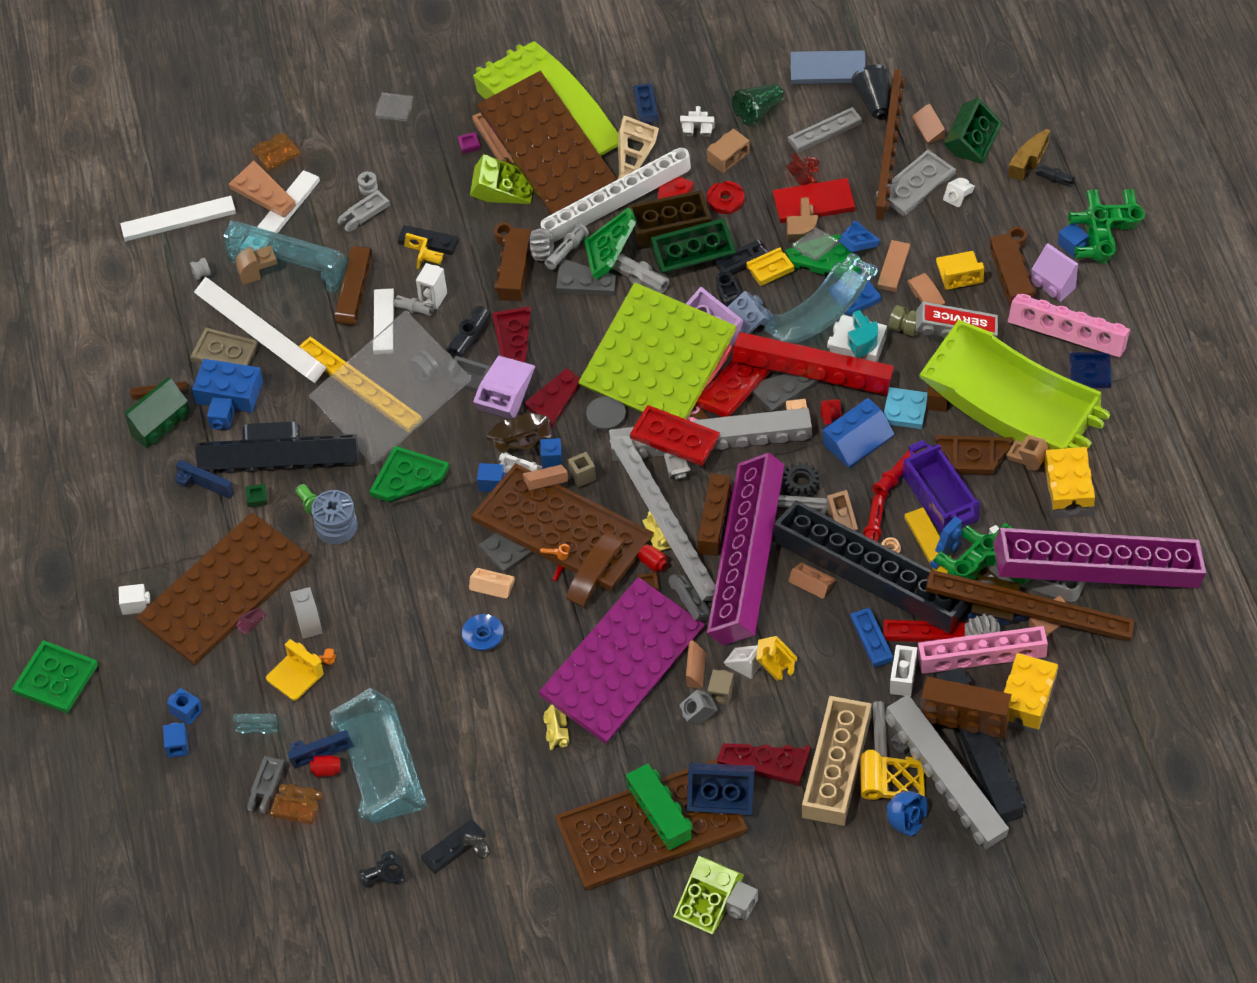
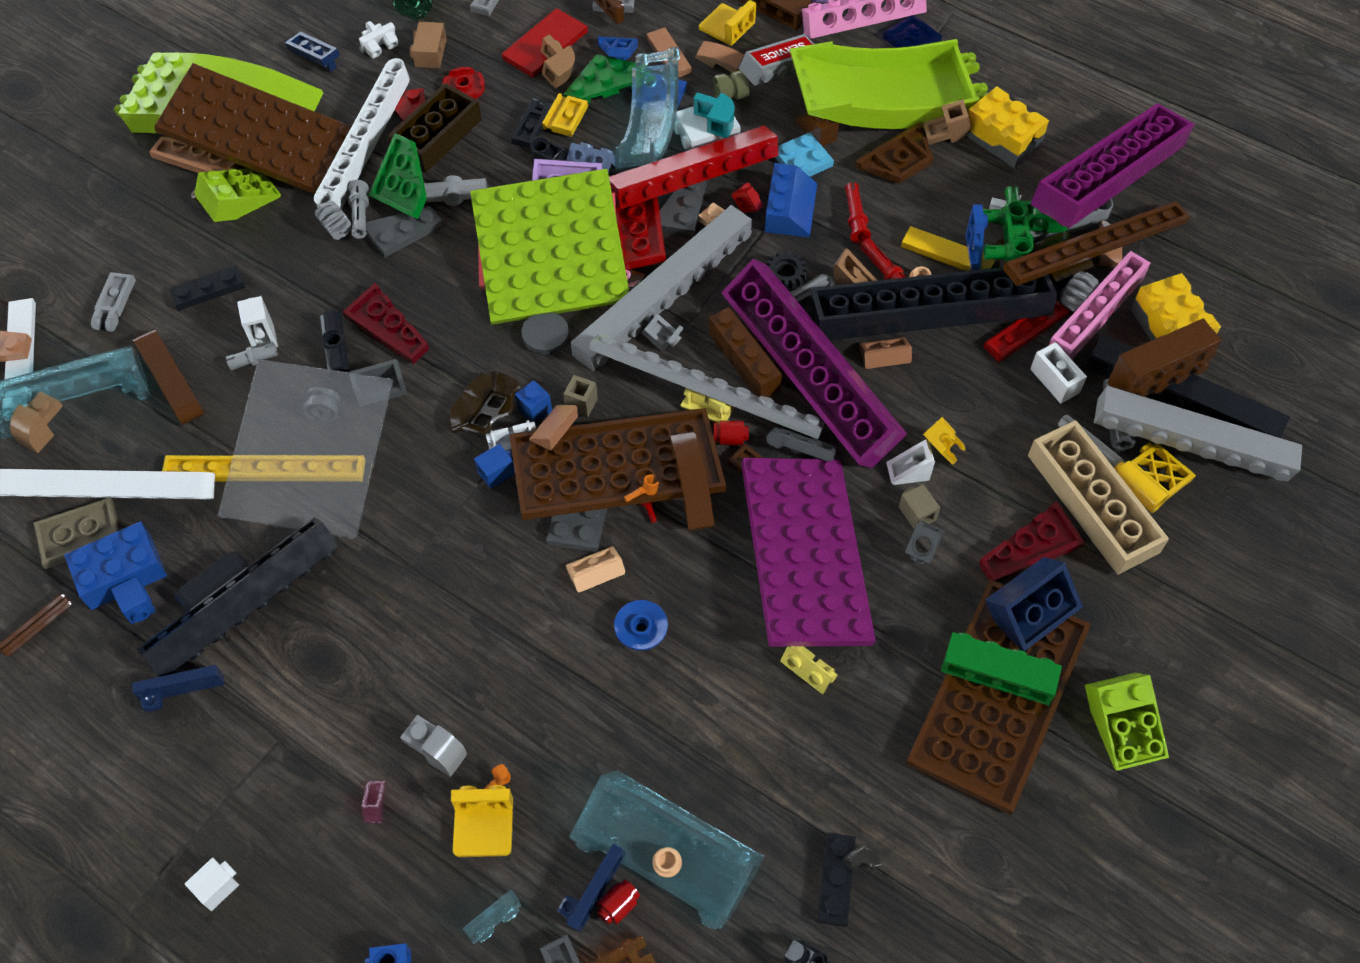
camera: 45 degrees left, 5 degrees up
slope [124,377,191,449] -> none
reddish brown plate [136,512,310,666] -> none
dark green plate [245,484,268,507] -> none
bright green pin [296,484,317,514] -> none
sand blue wheel [311,490,358,544] -> none
light grey wheel [358,171,378,196] -> none
green plate [369,446,450,502] -> none
white tile [374,289,394,355] -> none
clear piece [375,92,414,122] -> none
yellow bracket [404,233,444,269] -> none
magenta tile [457,132,481,154] -> none
lavender slope [473,356,535,419] -> none
reddish brown hinge [494,222,531,301] -> none
dark red wing [524,368,580,429] -> none
tan plate [618,116,659,179] -> none
red tile [630,405,720,466] -> none
dark green slope [650,218,736,273] -> none
nougat slope [686,640,706,688] -> none
light grey brick [726,881,758,921] -> none
clear red hips [786,152,820,186] -> none
clear piece [792,228,839,261] -> none
blue plate [850,607,893,668] -> none
blue cylinder [886,791,928,836] -> none
dark purple container [903,440,980,533] -> none
none -> light nougat plate [653,847,682,878]

